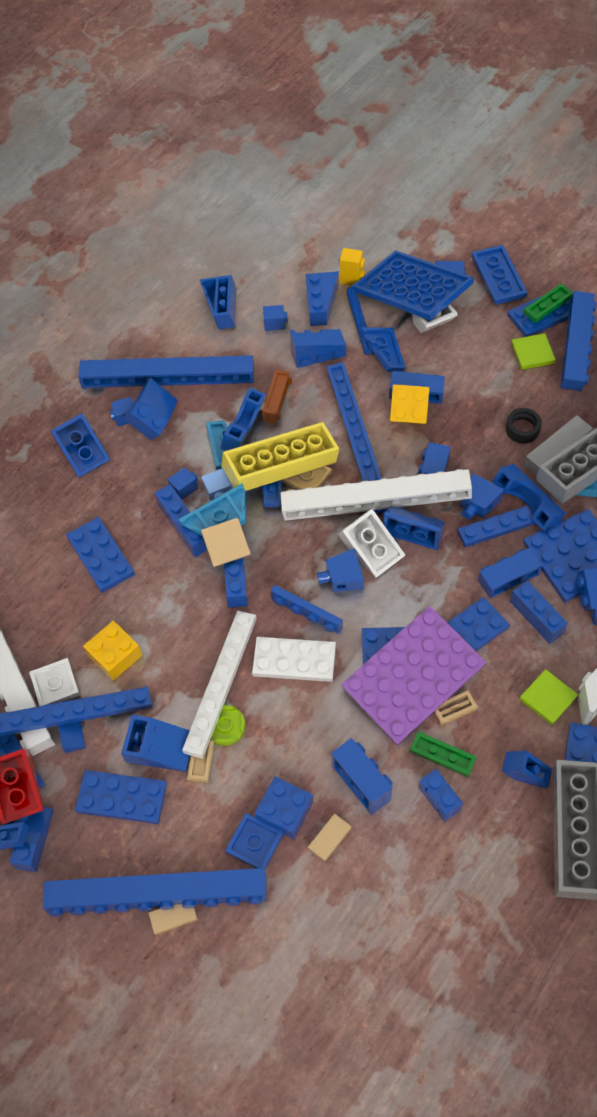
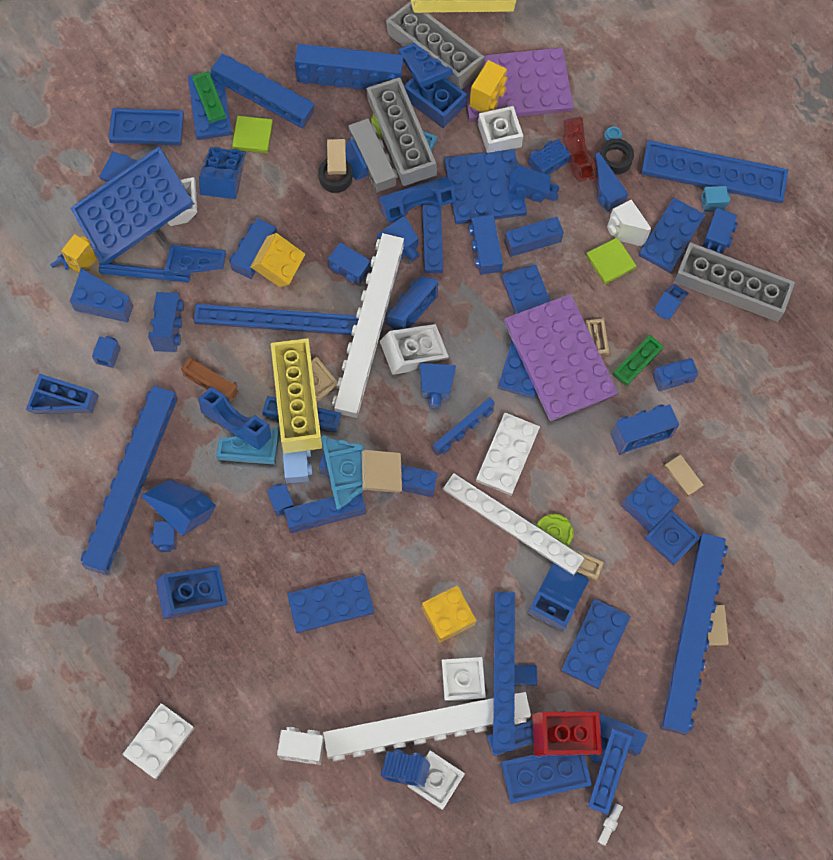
camera: 80 degrees left, 10 degrees up
none -> blue slope [199,147,246,199]
none -> tan tile [327,139,346,174]
none -> blue slope [345,139,368,181]

